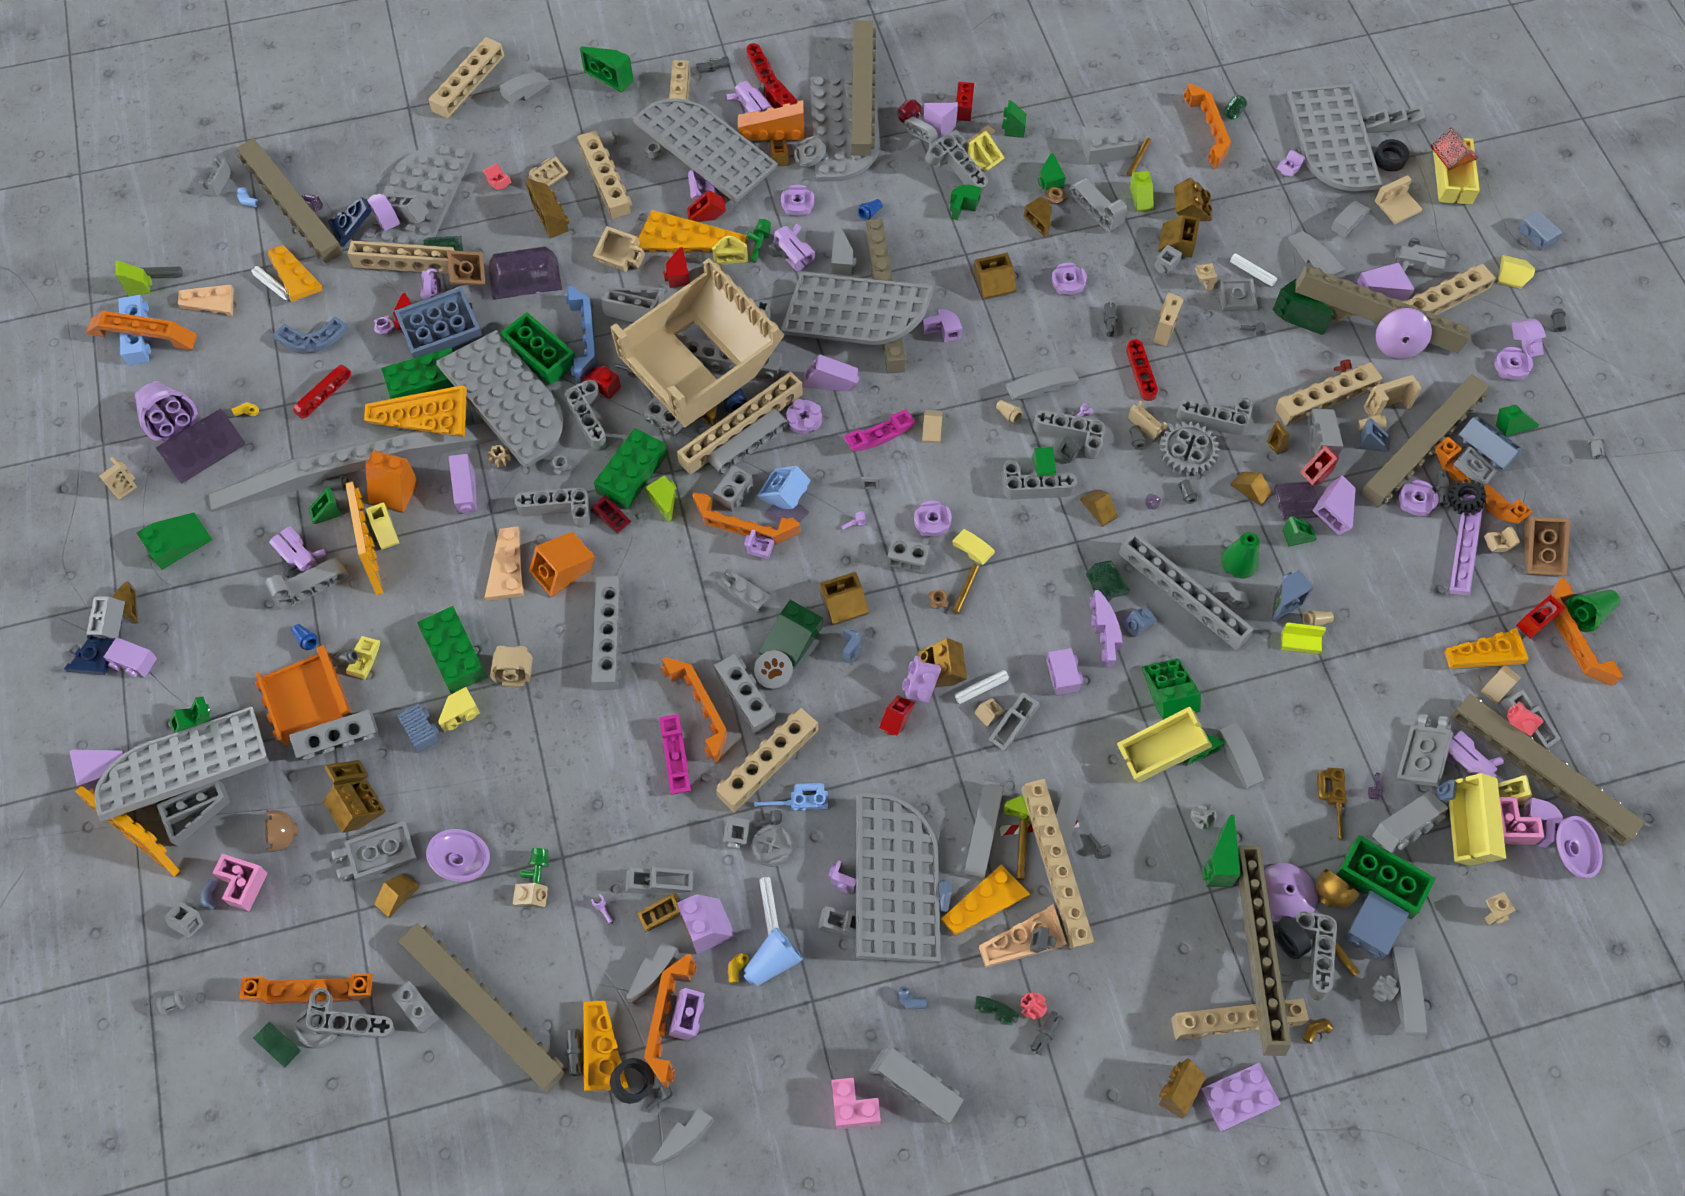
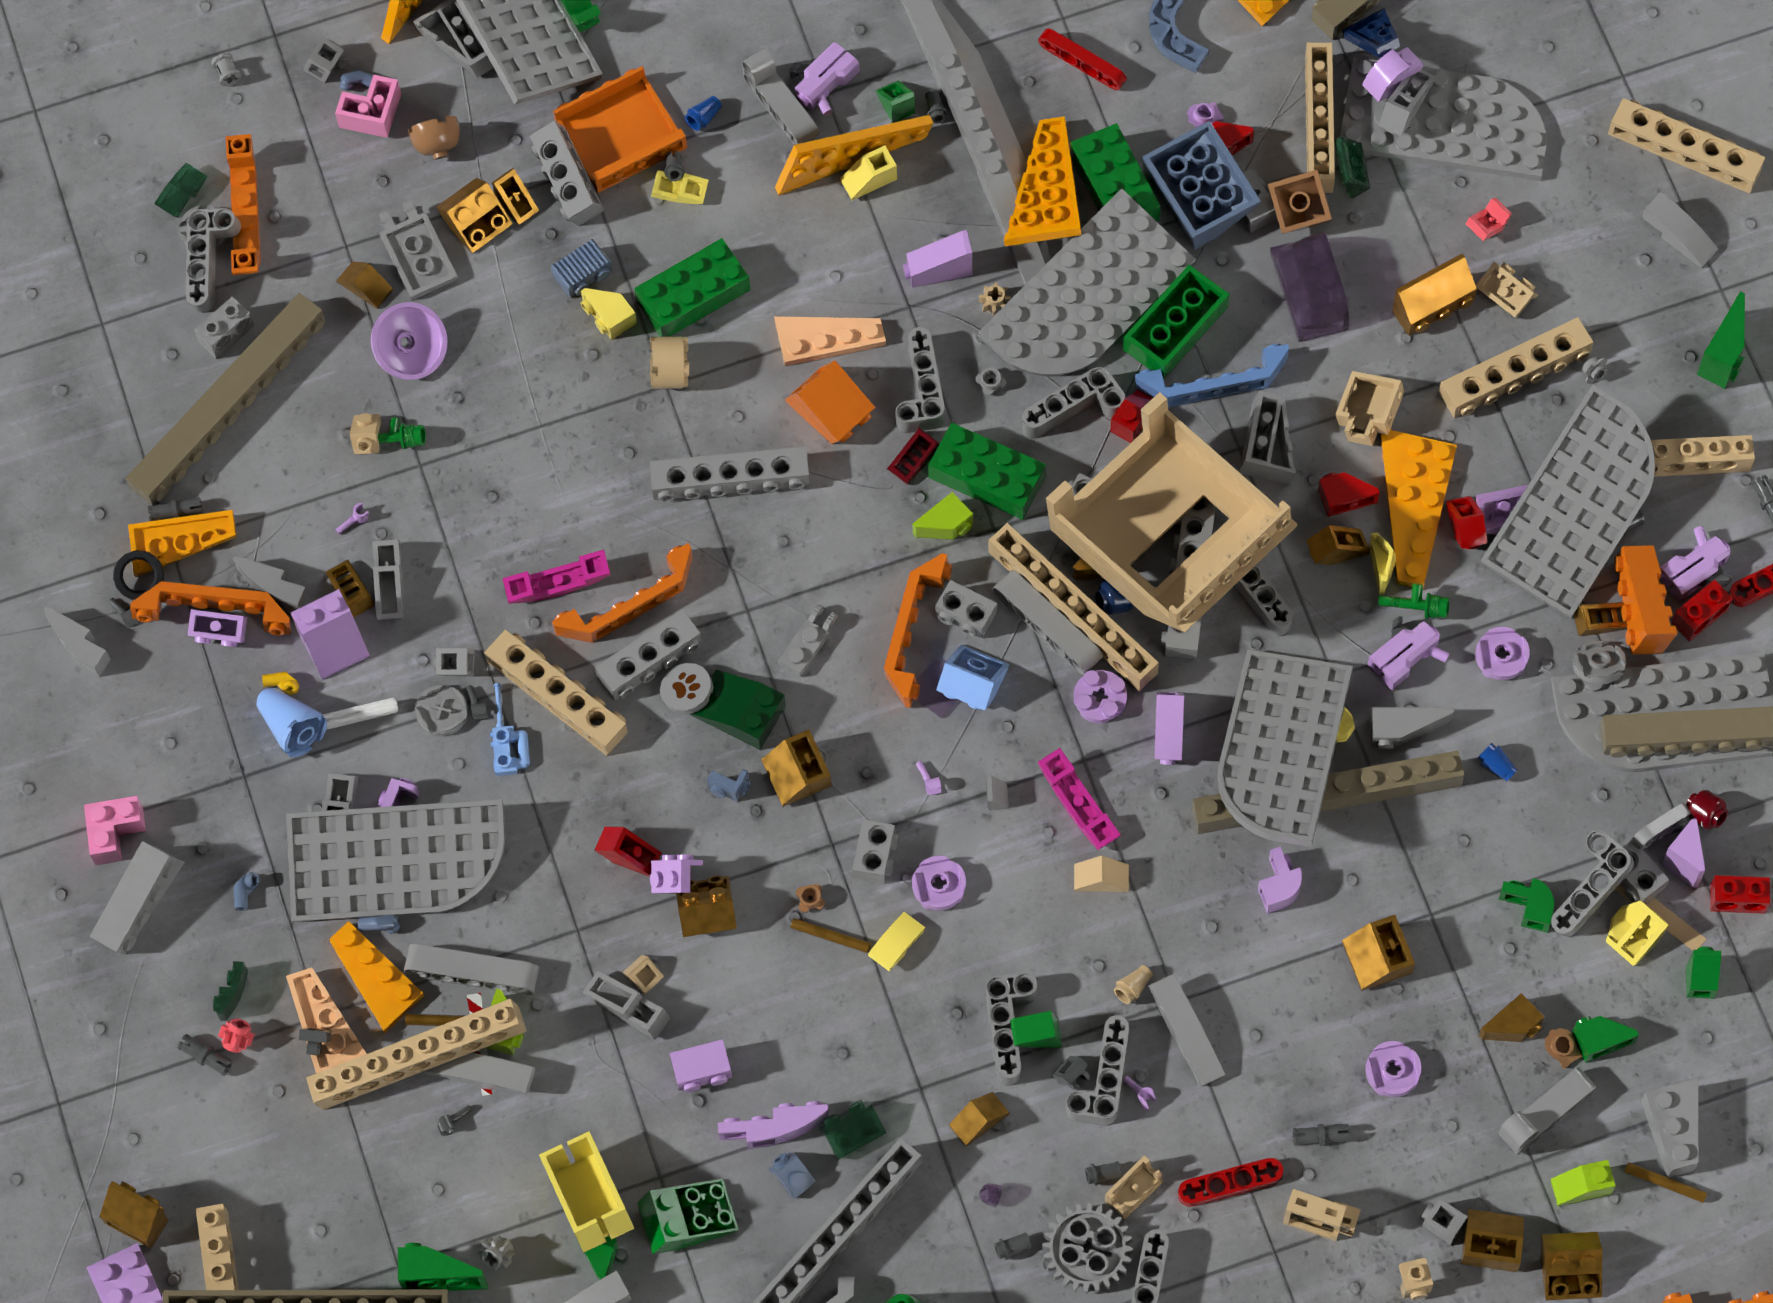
camera: 90 degrees right, 5 degrees up
orange slope [365,450,418,513] -> none
lavender plate [421,268,441,300] -> none
lavender bracket [744,530,774,559] -> none
white axle [955,670,1009,704] -> none

